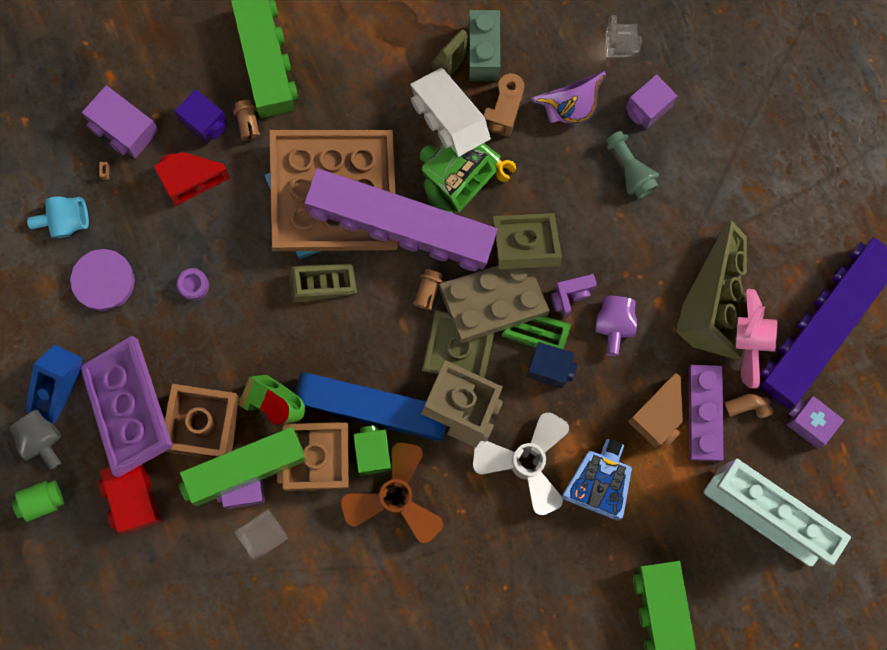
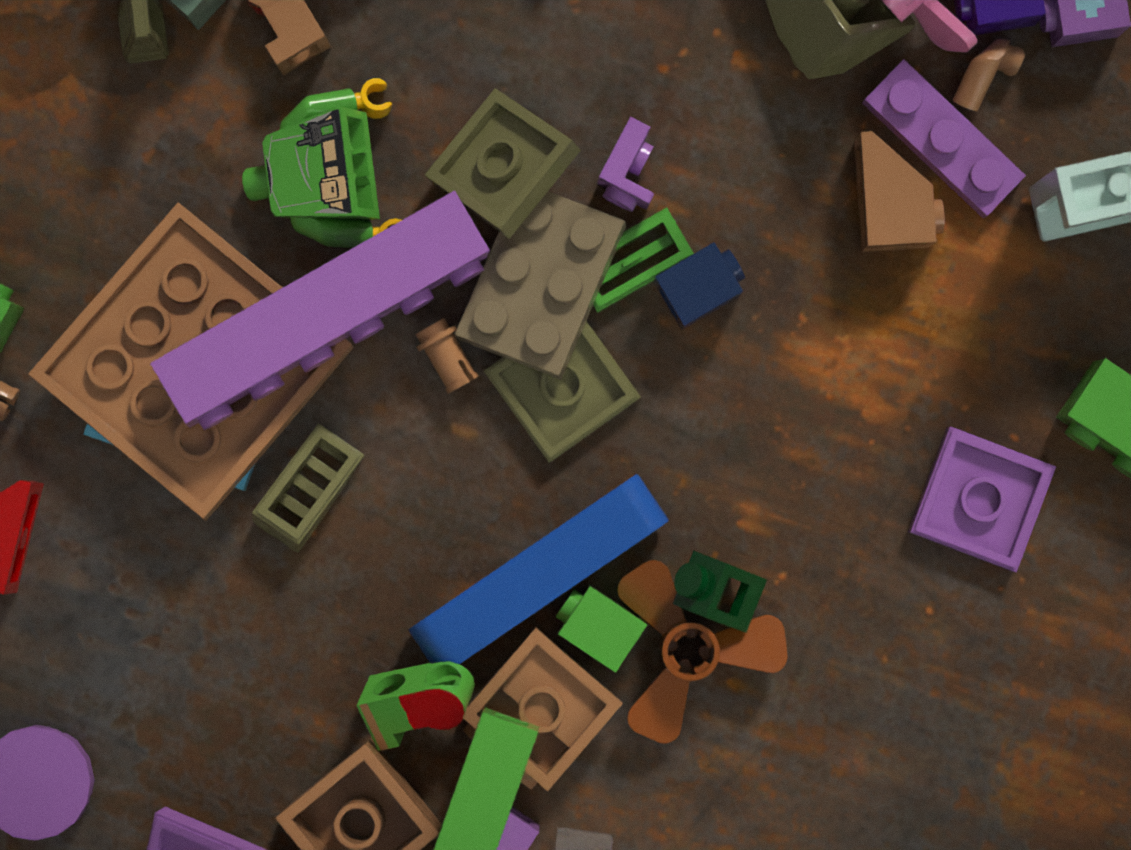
camera: 40 degrees left, 10 degrees up
medium lavender tile [176,268,209,301] -> none
white brick [410,67,491,157] -> none
dark tan plate [421,360,503,448] -> none
white piece [473,413,569,515] -> none
torso [562,439,632,521] -> none
medium lavender piece [595,296,637,356] -> none
none -> dark green brick [672,550,767,633]
none -> medium lavender tile [908,426,1056,573]

